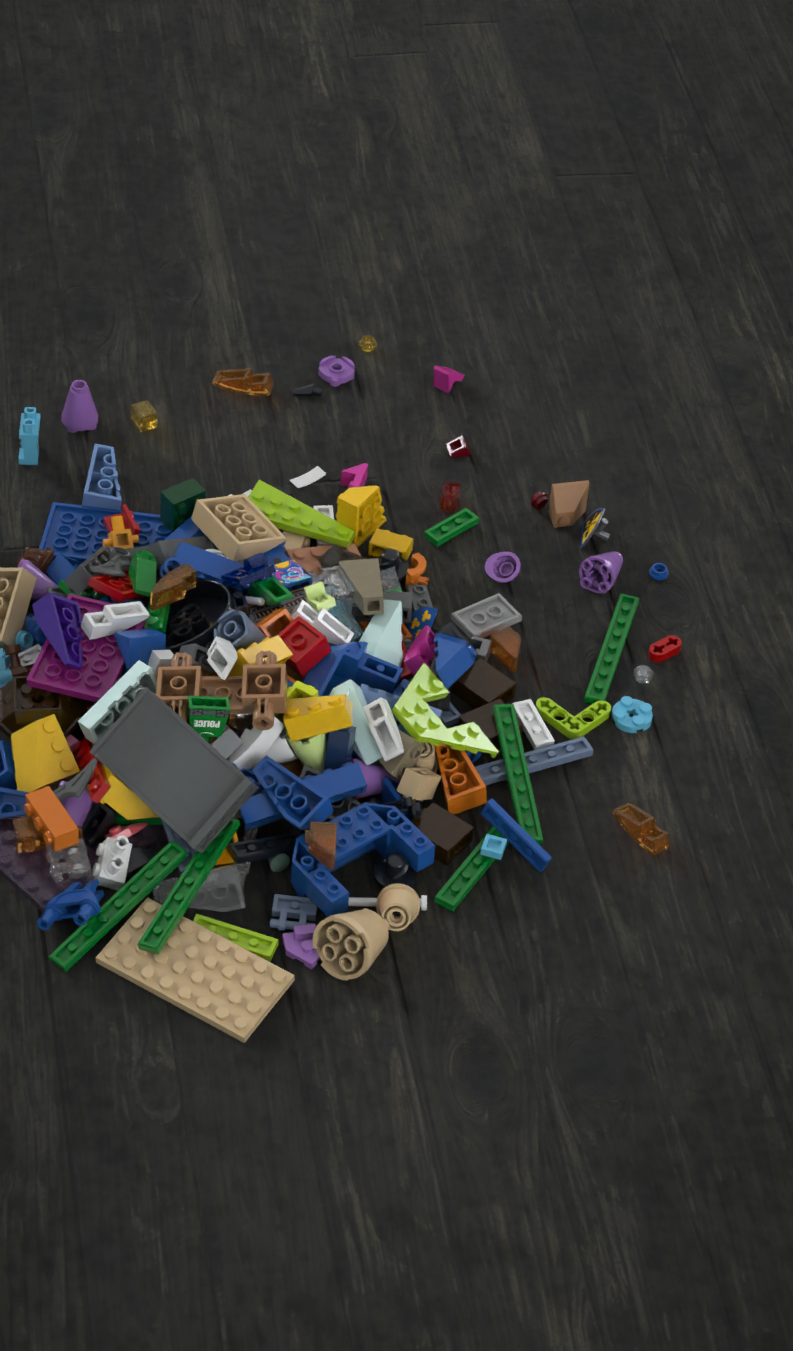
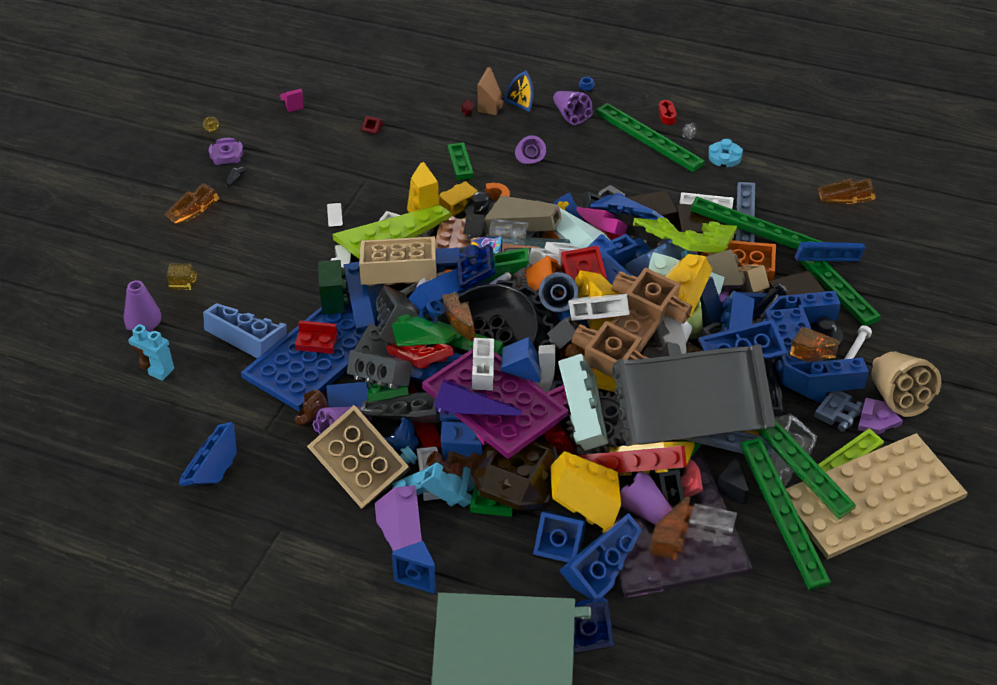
camera: 55 degrees left, 0 degrees up
orange brick [24,786,79,852] -> none
blue connector [37,879,105,930] -> none
dark grey piece [53,758,98,802] -> none
dark grey piece [89,547,131,576] -> none
white brick [92,836,132,890] -> none
light orange piece [102,516,139,552] -> none
green torso [188,695,230,743] -> none
yellowish green bracket [304,582,336,612] -> none
dark pink slope [341,463,368,488] -> none
white slope [363,698,404,762] -> none
tan piece [376,883,420,931] -> none
clear red piece [440,482,461,511] -> none
light grey tile [451,593,522,639] -> none
medium azure plate [480,834,507,860] -> none
clear orange slope [490,626,522,673] -> none
lime beam [535,697,611,739] -> none

